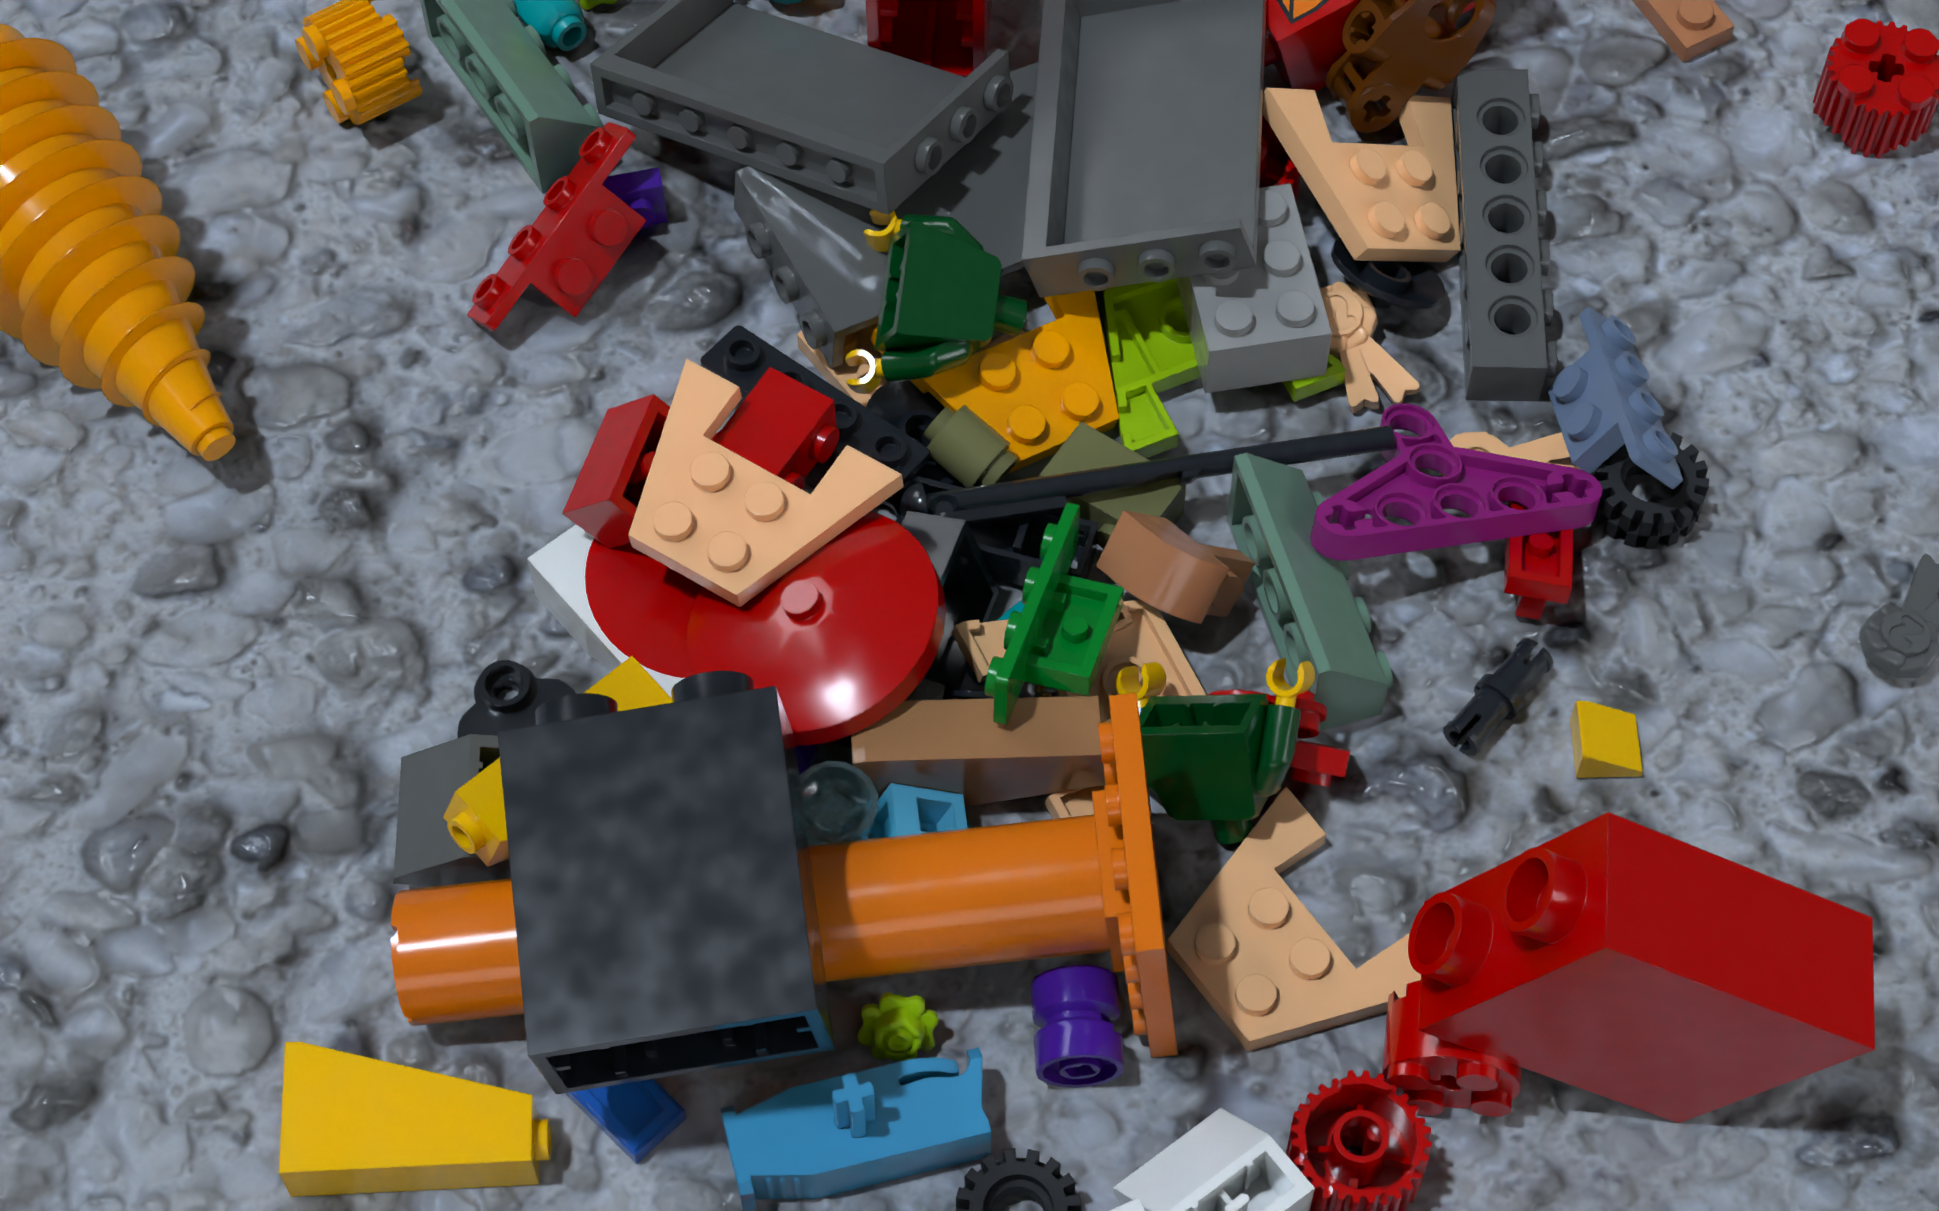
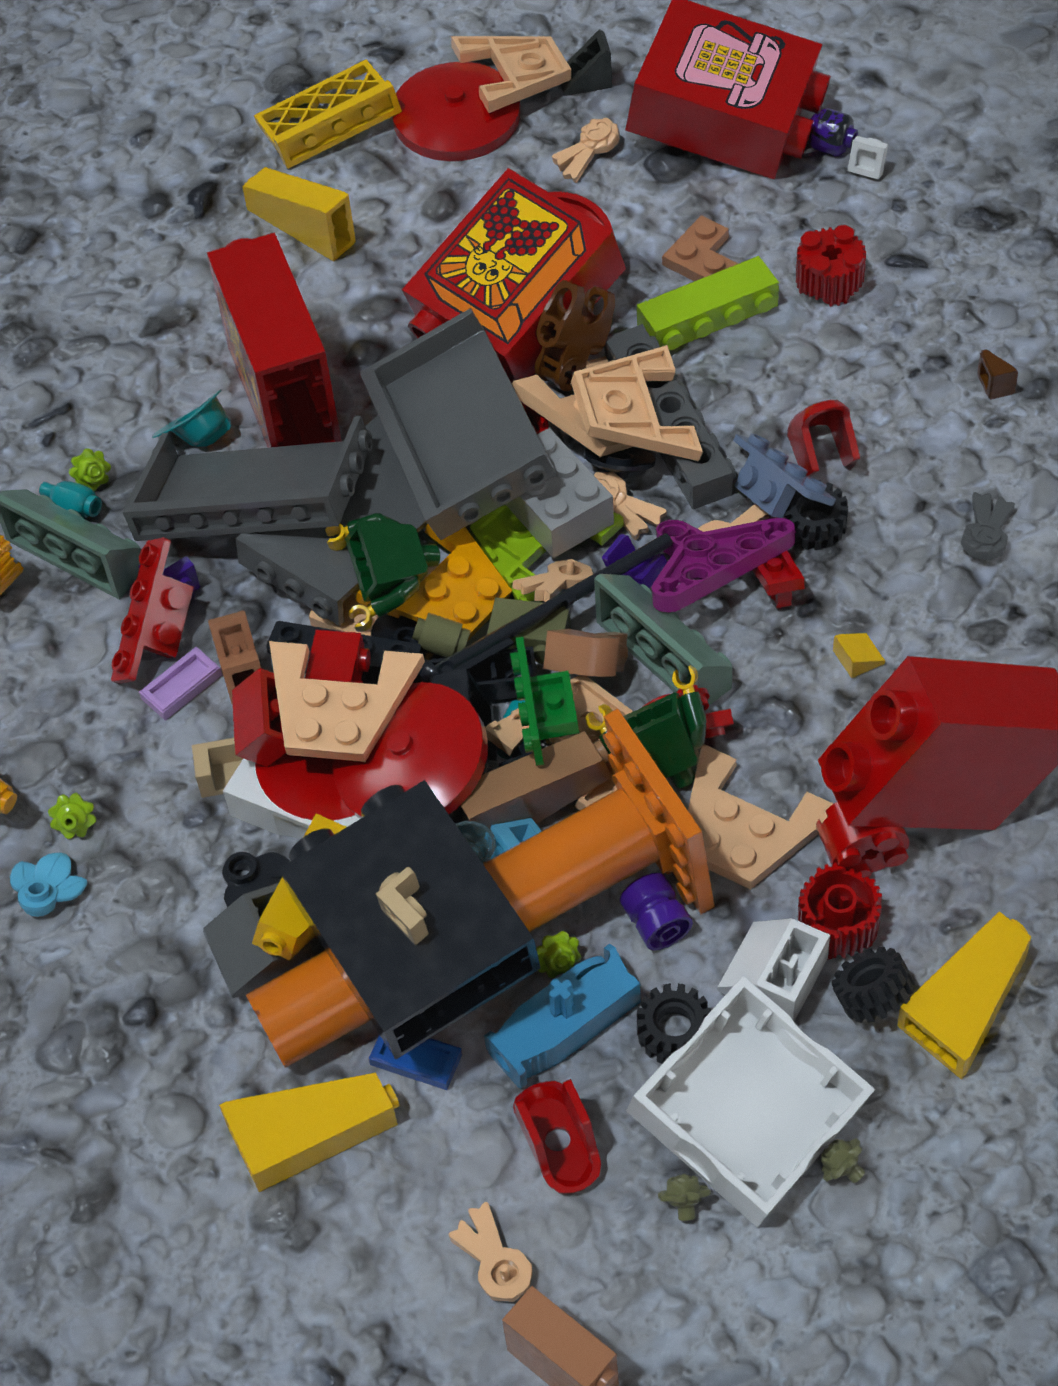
camera: 20 degrees left, 5 degrees down
black pin [1443,638,1554,756] -> none
none -> medium azure plate [10,852,88,917]
none -> lime plant [48,793,96,839]
none -> lavender tile [139,647,222,721]
none -> tan panel [192,738,243,798]
none -> nougat brick [208,610,261,704]
none -> tan bracket [376,867,429,945]
none -> light nougat piece [512,559,593,602]
none -> light nougat wing [571,345,703,461]
none -> dark purple bracket [602,534,667,589]
none -> lime brick [637,256,779,350]
none -> red piece [787,399,860,477]

